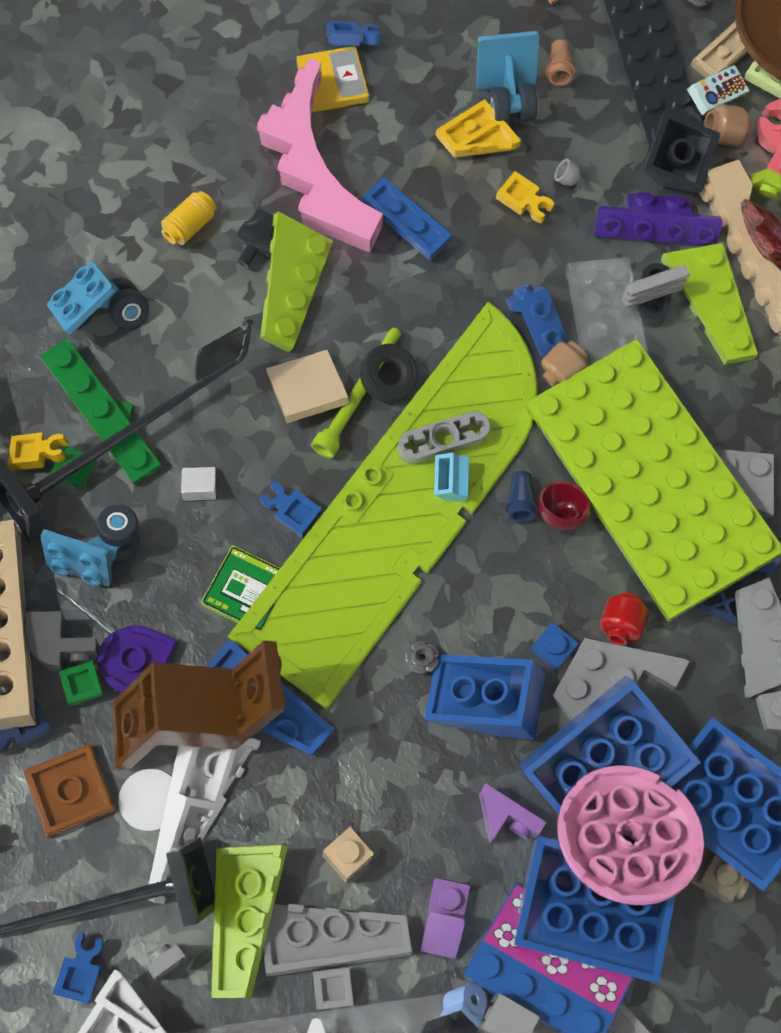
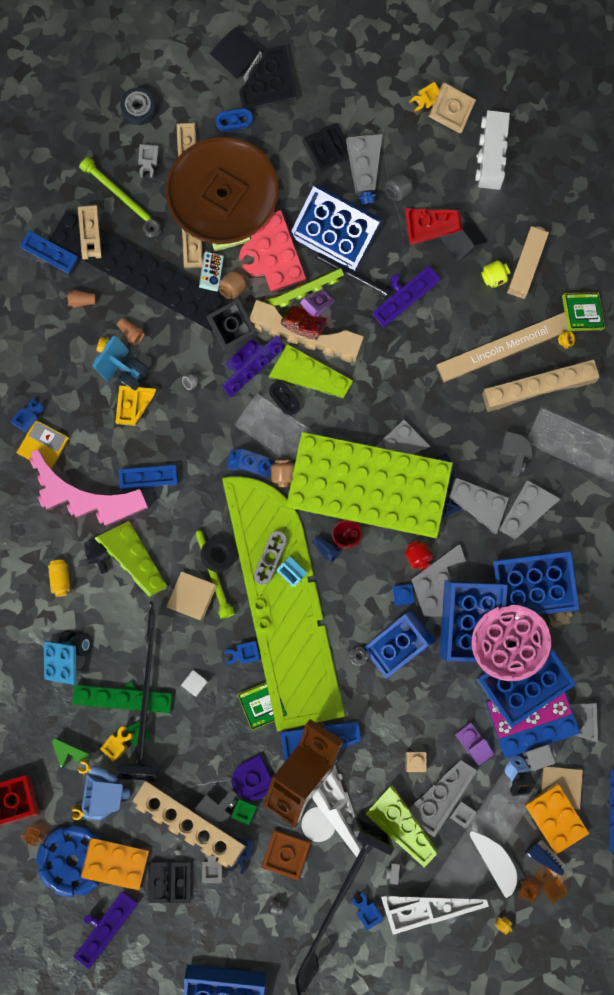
camera: 45 degrees left, 10 degrees up
dark azure plate [40,505,140,587] -> none
medium lavender slope [479,784,547,843] -> none
yellow plate [496,171,554,223] -> none
light grey tile [621,265,690,309] -> none

